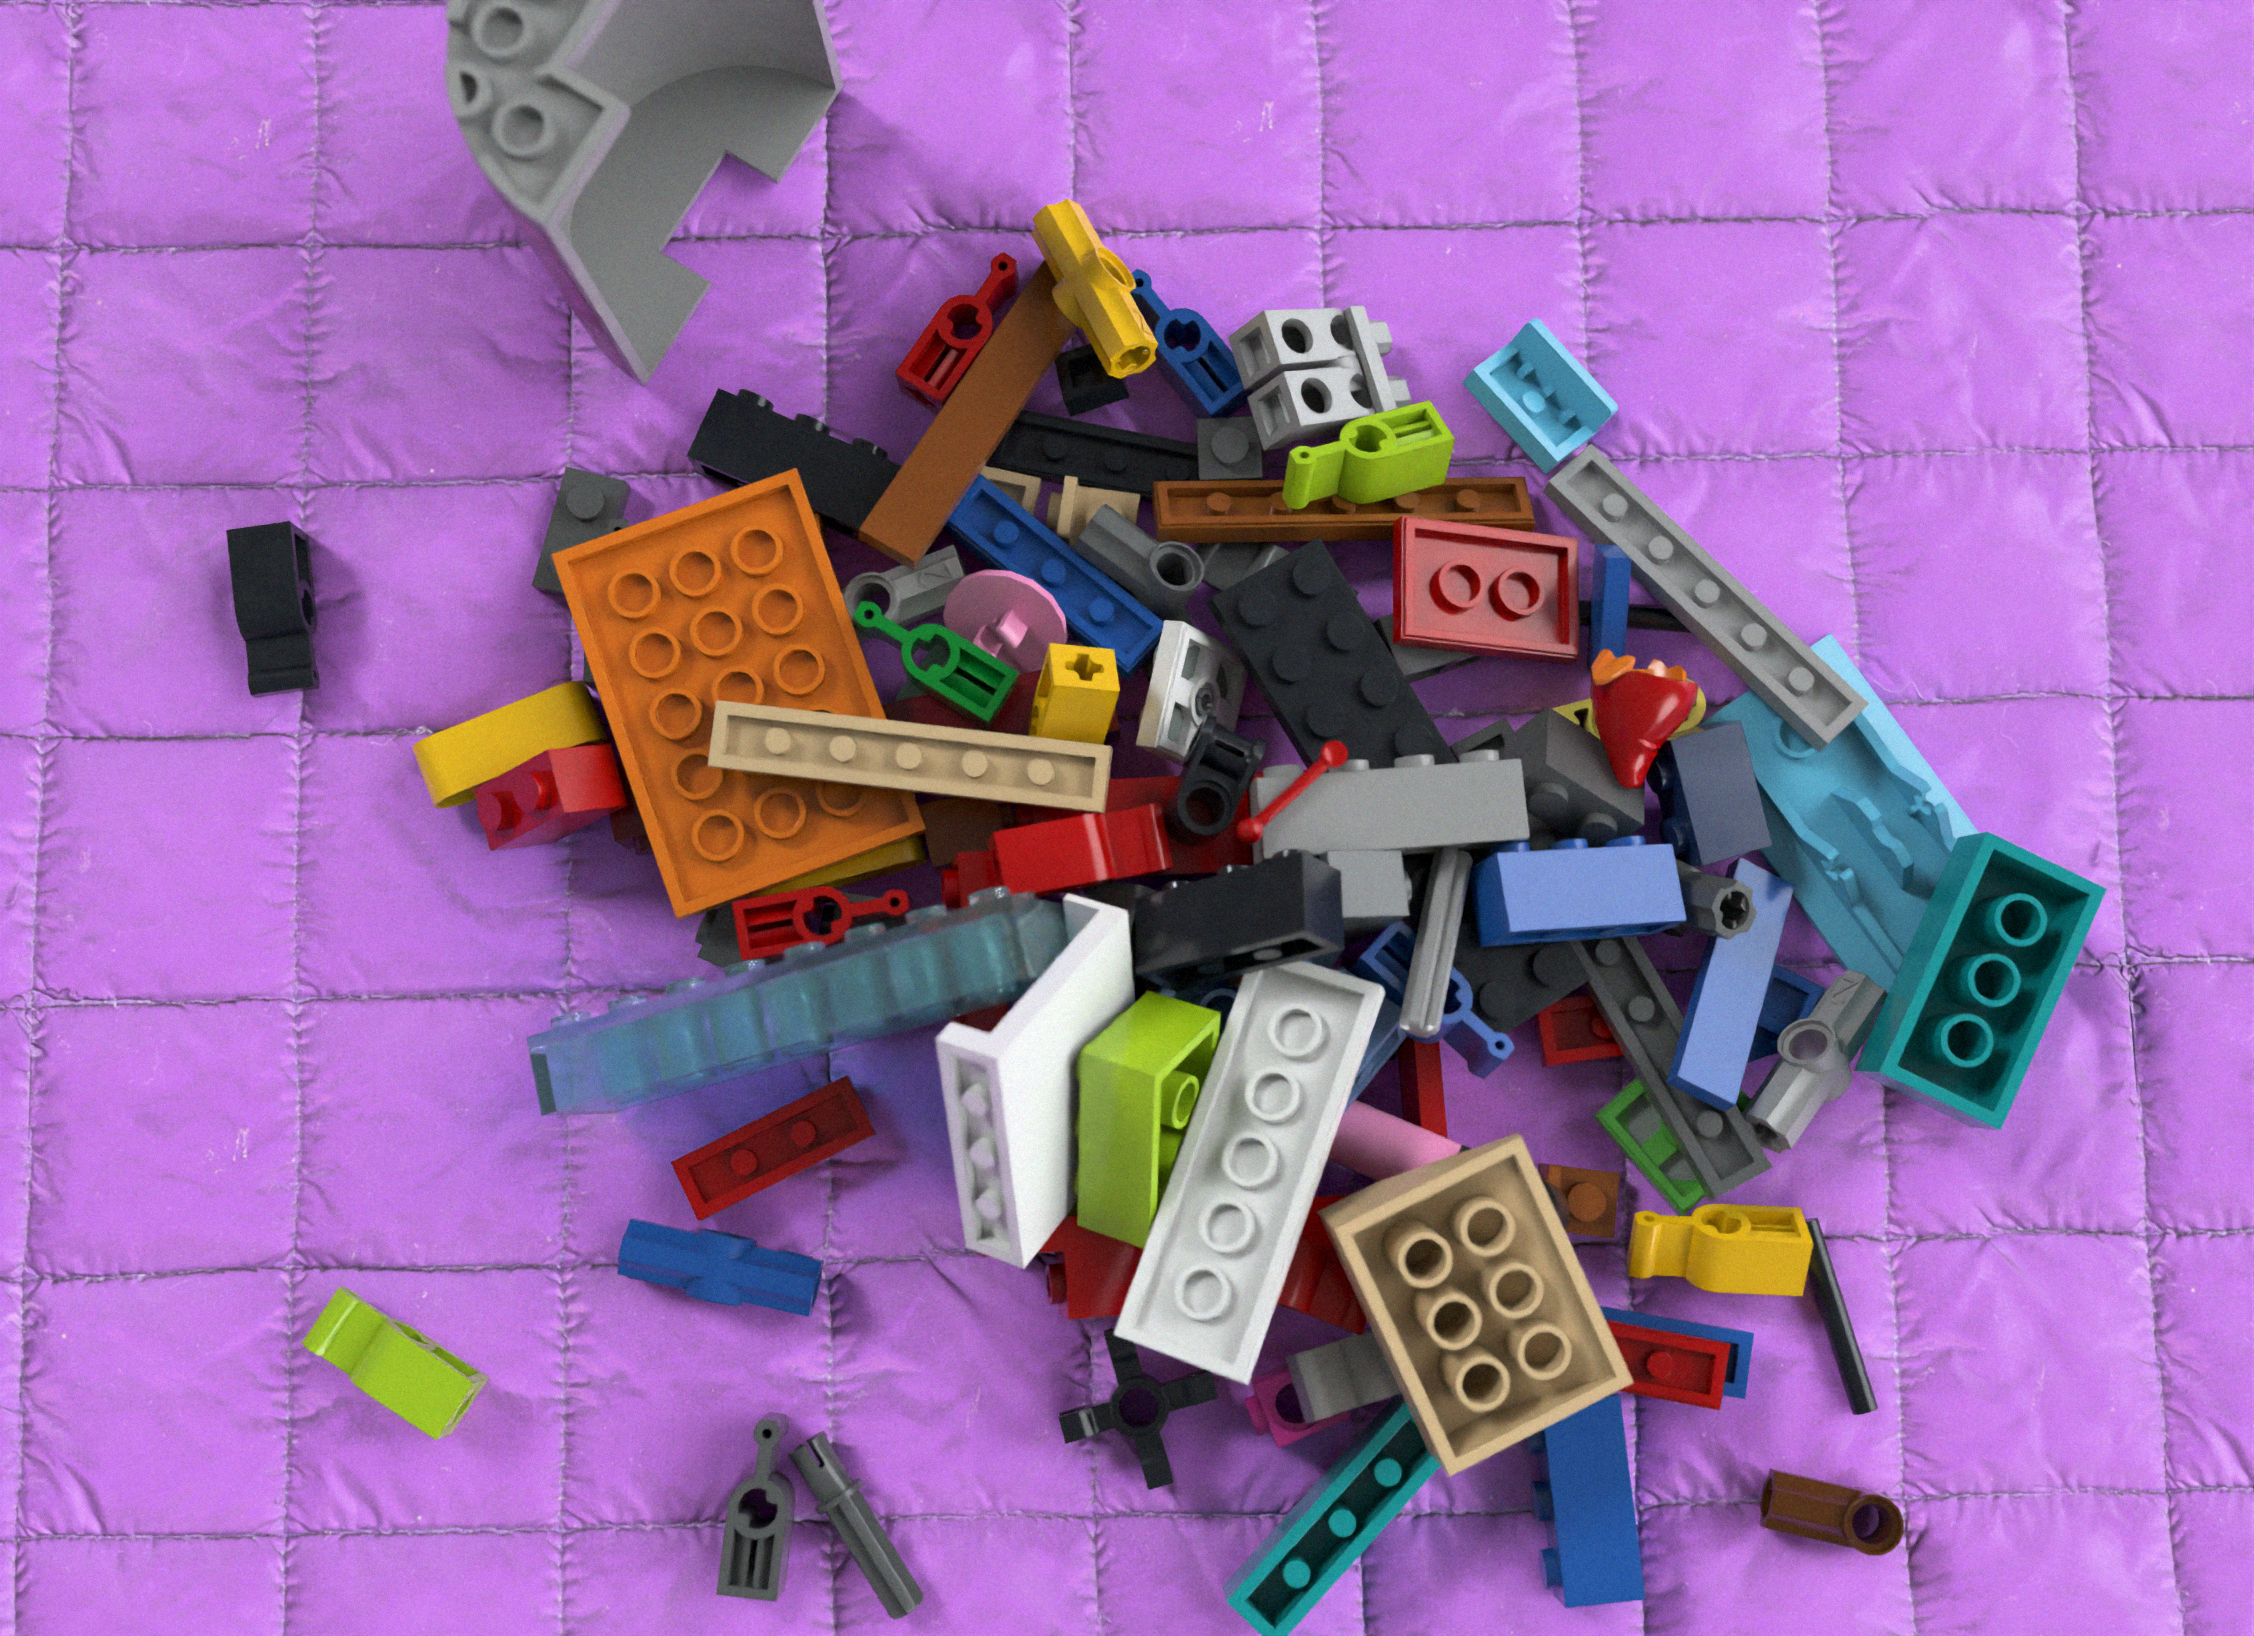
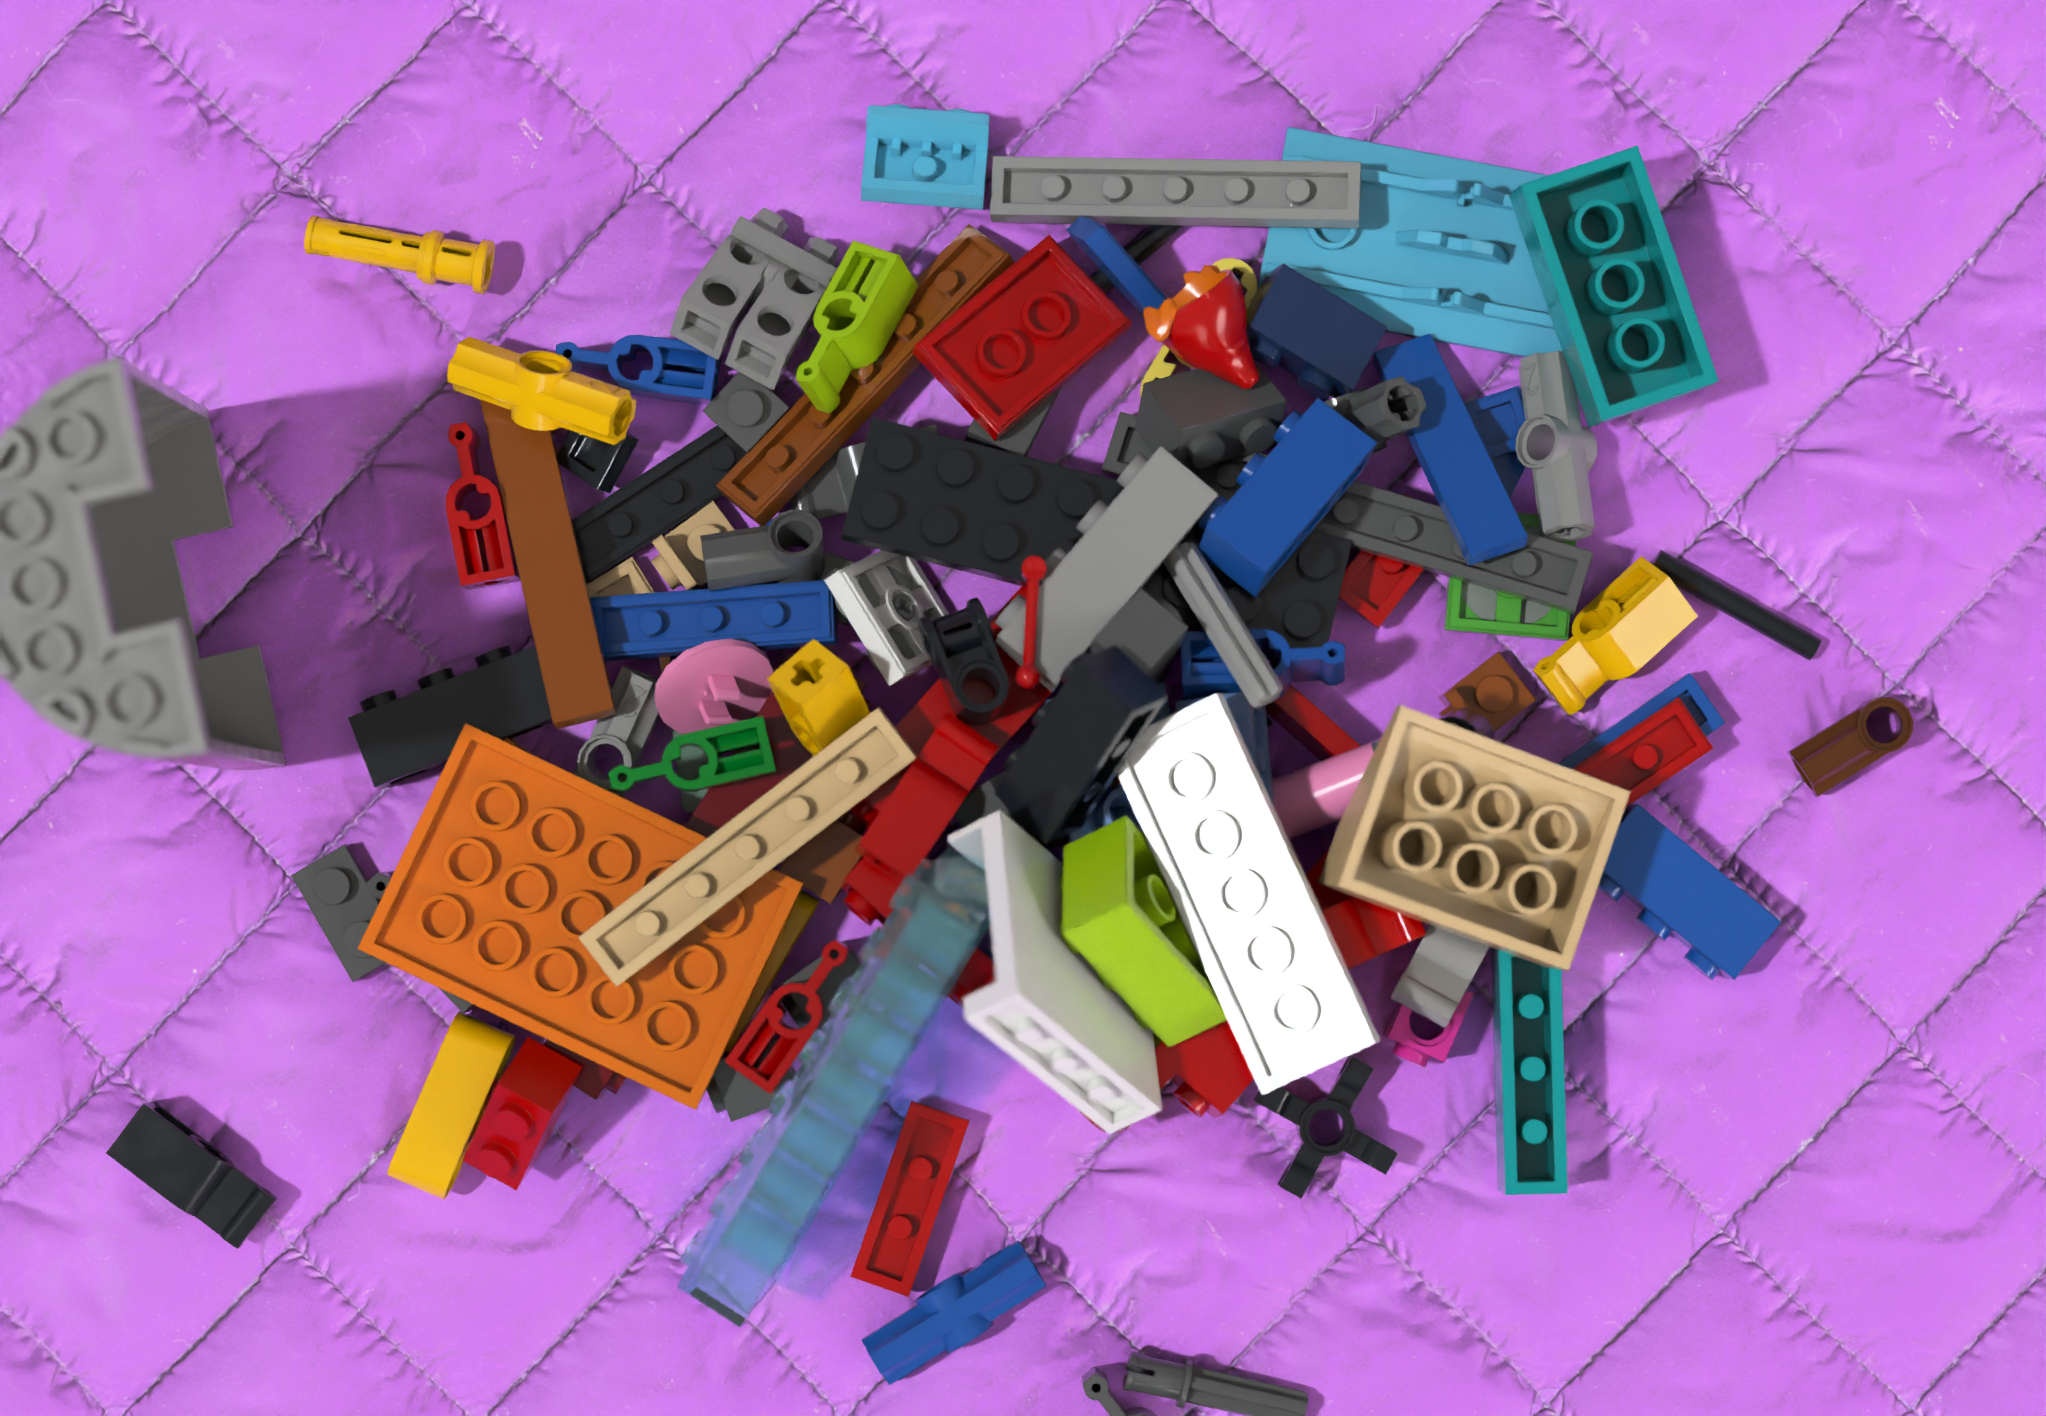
camera: 40 degrees left, 5 degrees up
none -> yellow pin [304,215,495,295]

